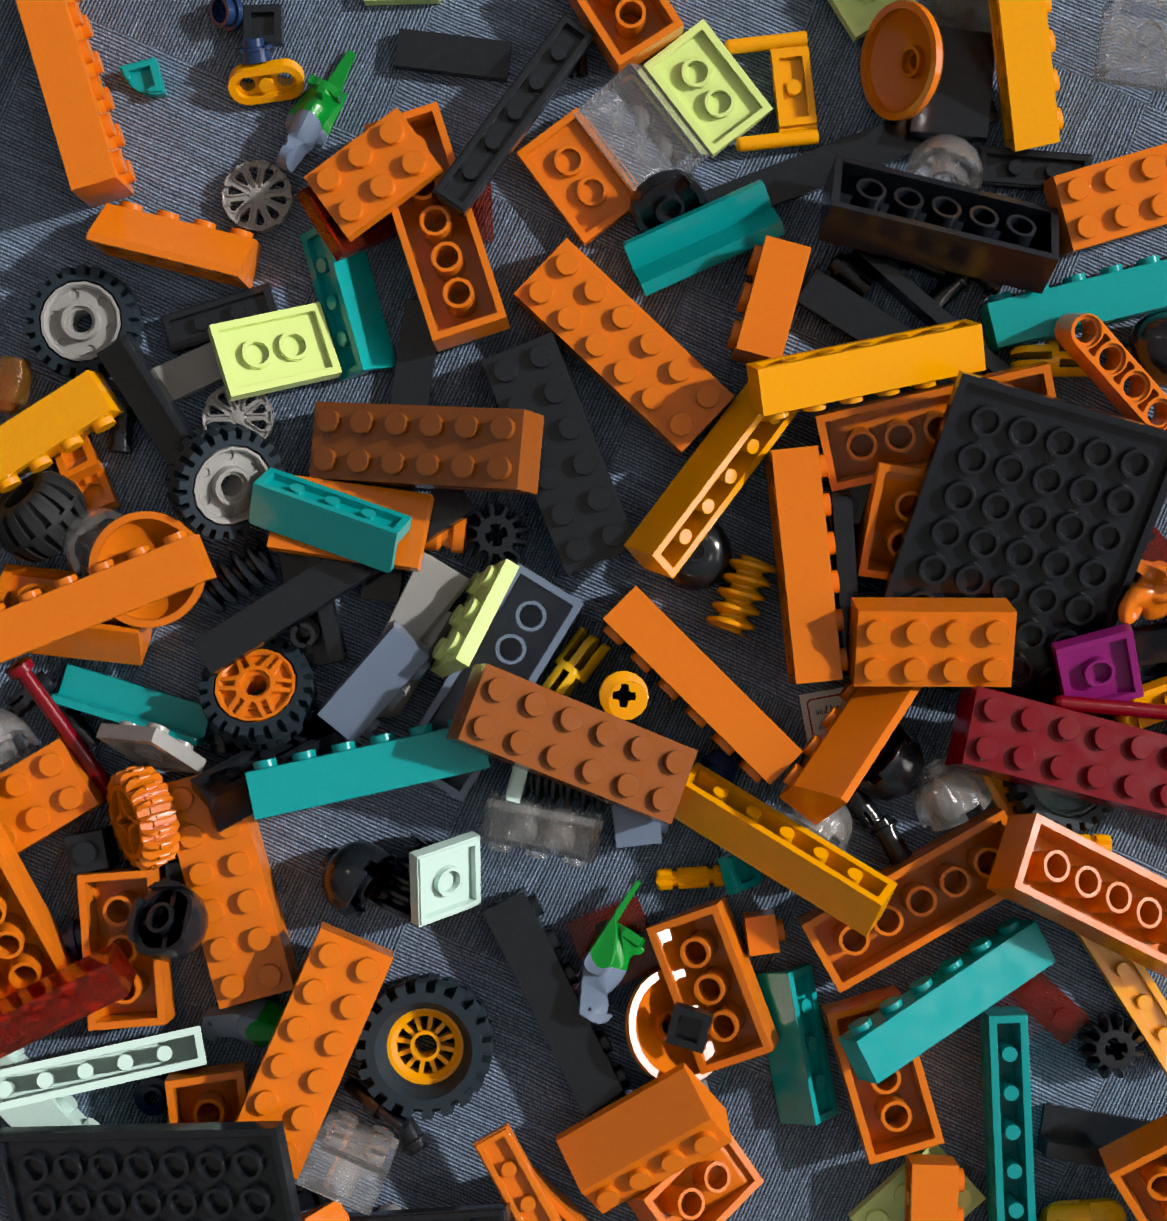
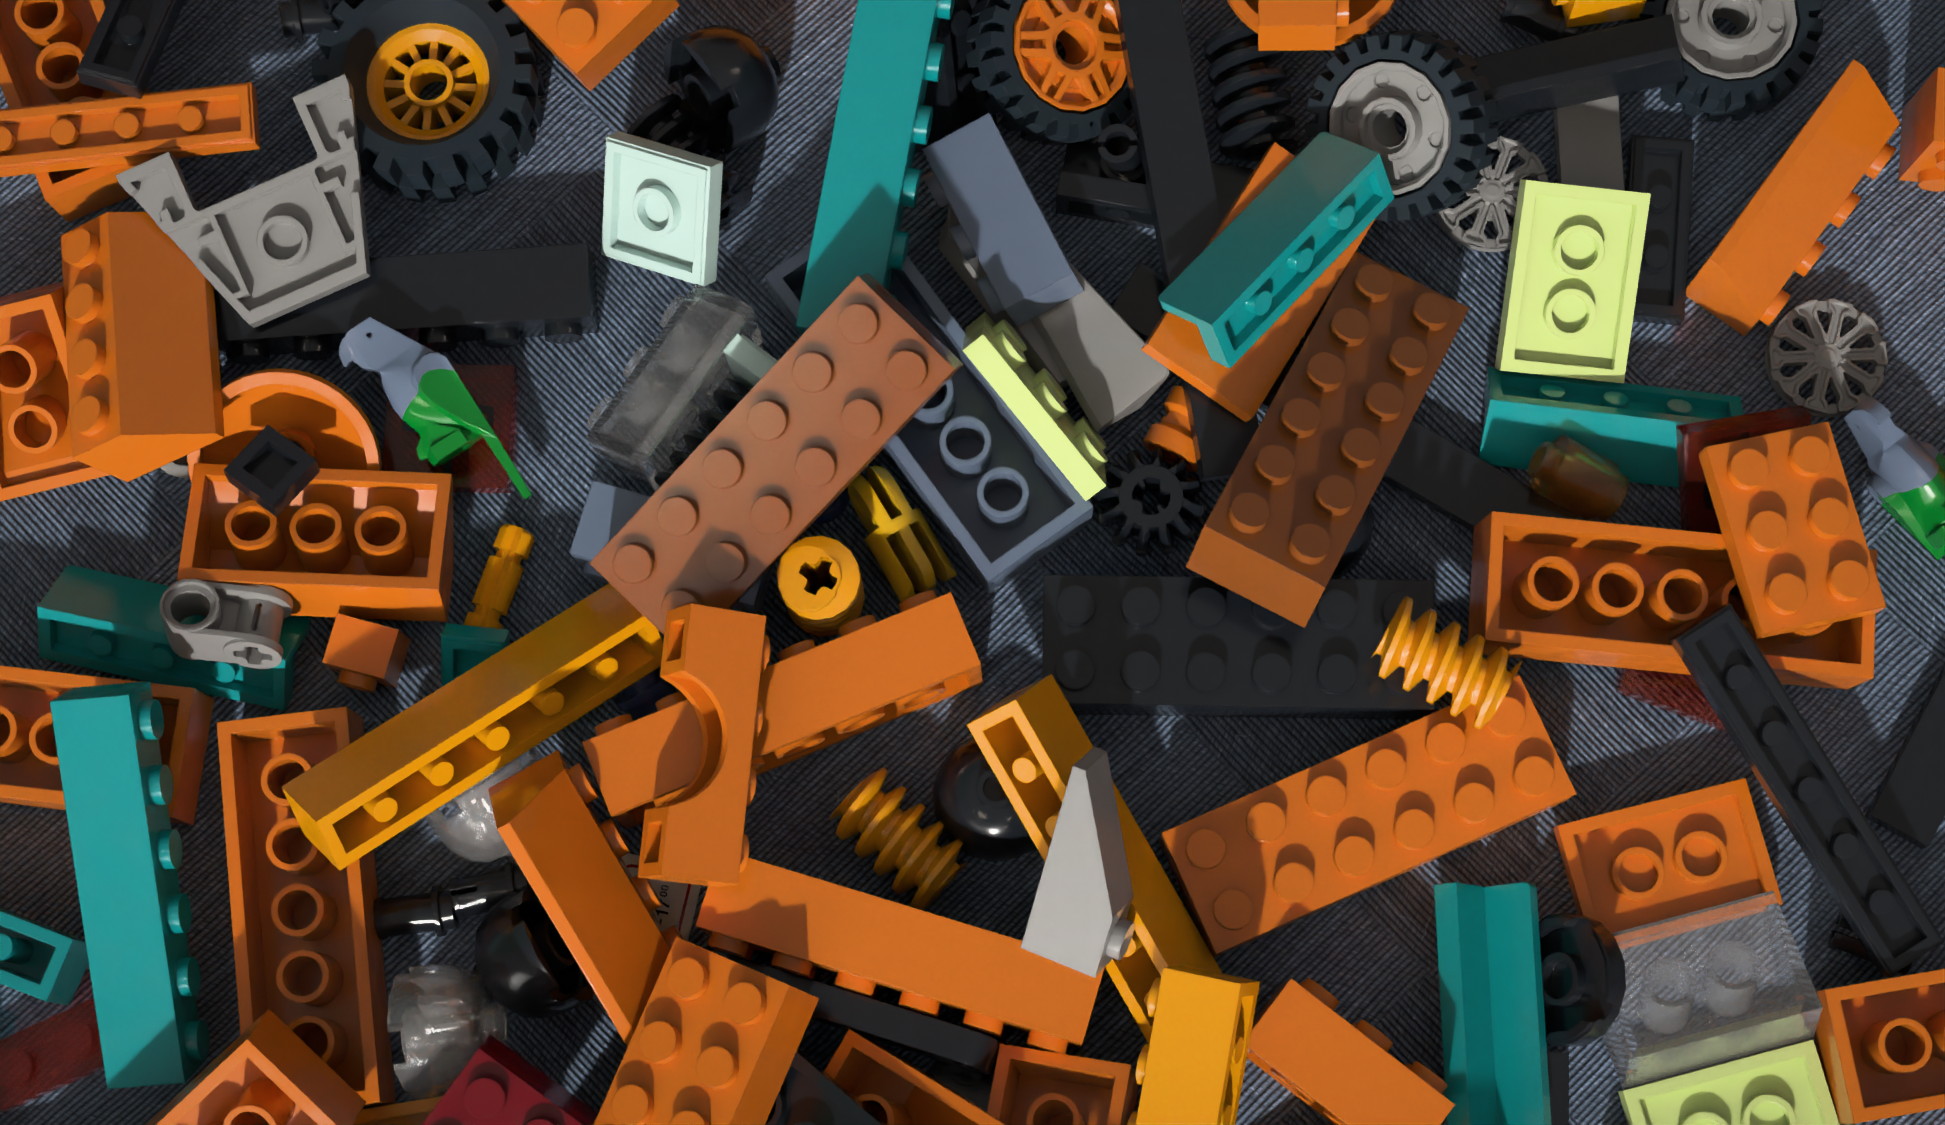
camera: 115 degrees right, 10 degrees down
none -> light grey wing [116,74,371,328]
none -> light grey piece [160,579,294,669]
none -> orange arch [637,603,770,887]
none -> light grey slope [1020,747,1135,978]
none -> light orange piece [1371,596,1522,730]
none -> clear orange brick [1528,435,1629,521]

